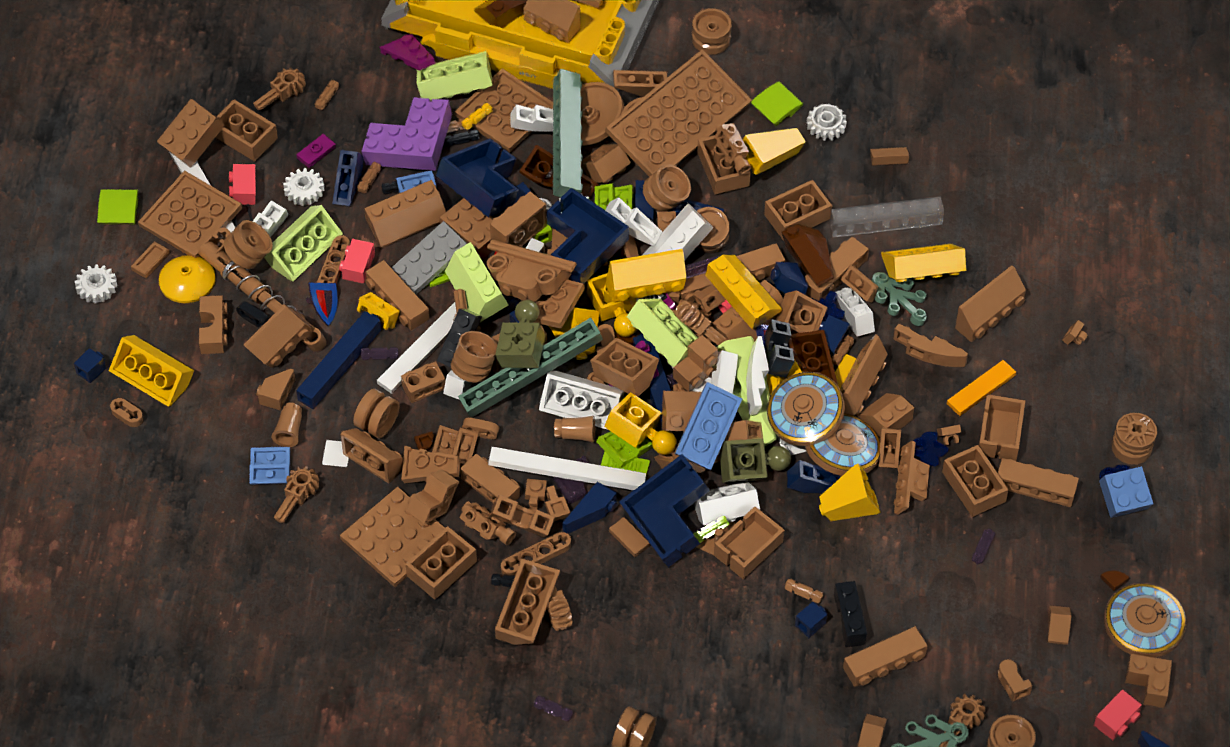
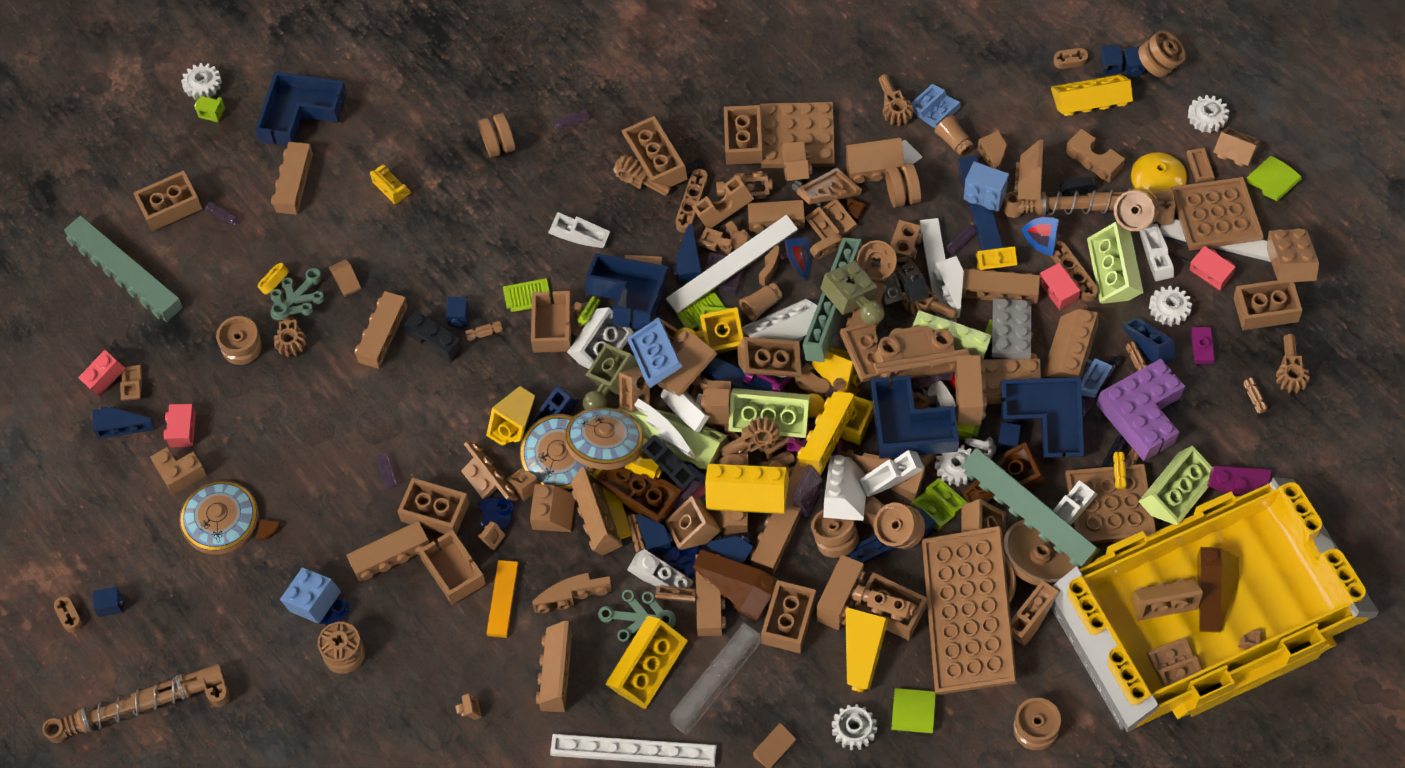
camera: 140 degrees right, 5 degrees up
medium nougat leg [998,659,1032,702] -> none
medium nougat slope [1047,606,1071,645] -> none
none -> lime window [503,278,551,312]
none -> white slope [548,212,610,248]
none -> white tile [550,734,716,767]
none -> medium nougat slope [759,244,780,286]
none -> shield [780,237,811,281]
none -> medium nougat brick [817,555,866,630]
none -> axle [823,378,846,401]
none -> white slope [933,256,964,318]
none -> medium blue piece [964,162,1009,211]
none -> dark blue brick [1100,45,1123,75]
none -> medium nougat wheel [1138,30,1186,78]
none -> medium nougat slope [1213,127,1262,167]

